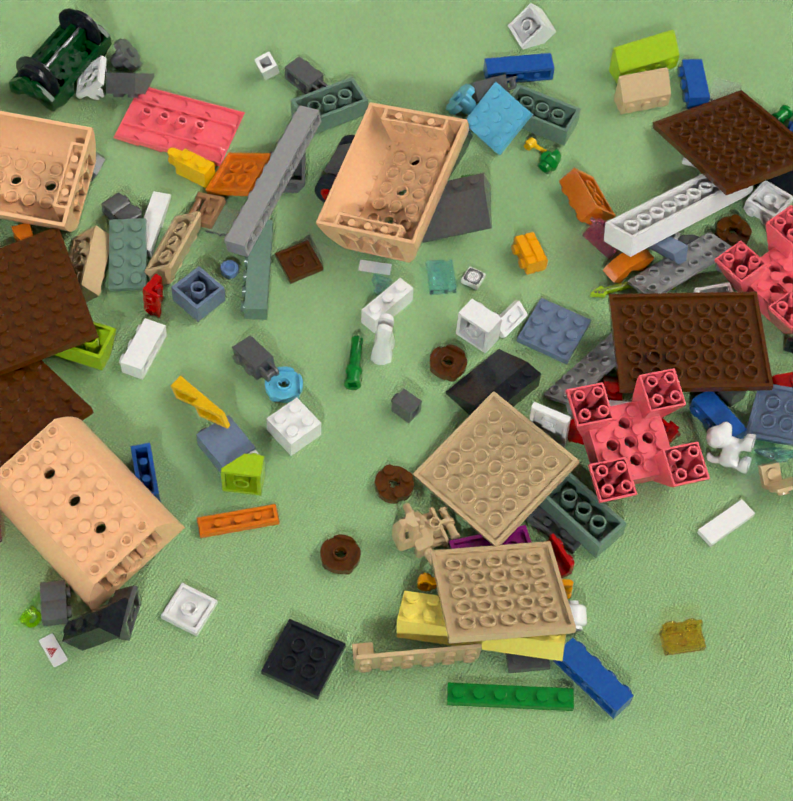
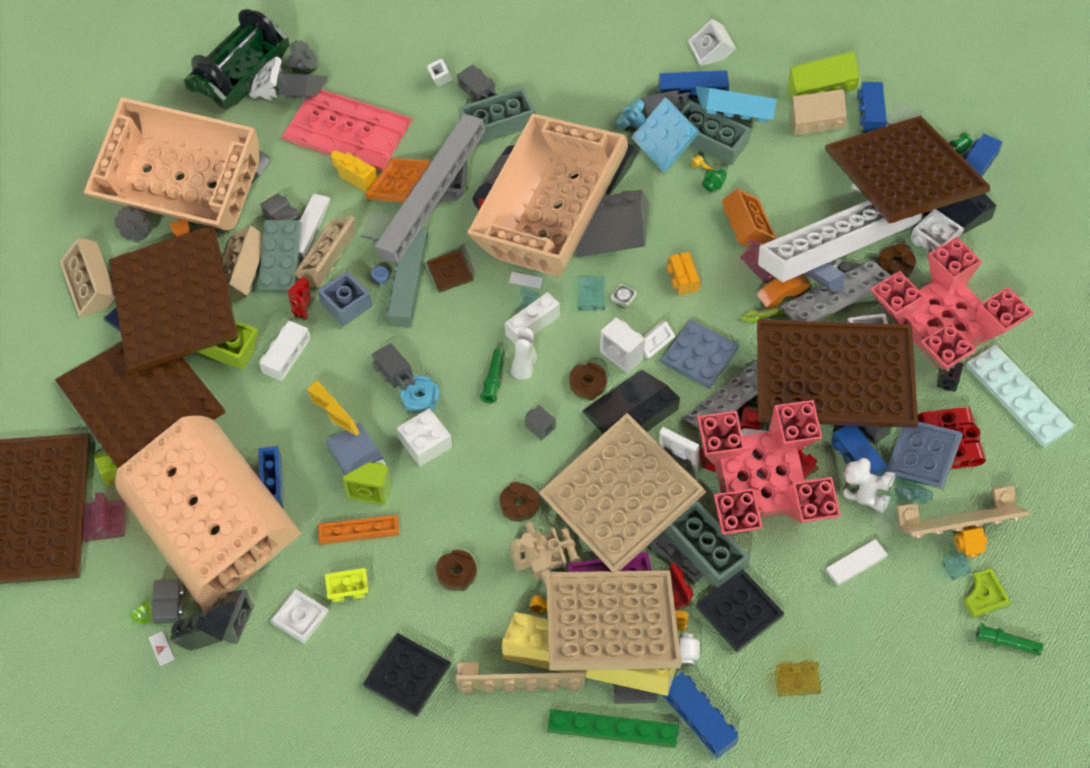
camera: 10 degrees right, 0 degrees up
medium nougat plate [189,192,226,229] -> none
none -> neon yellow bracket [324,568,369,602]
none -> medium azure slope [696,86,777,123]
none -> black plate [696,569,785,652]

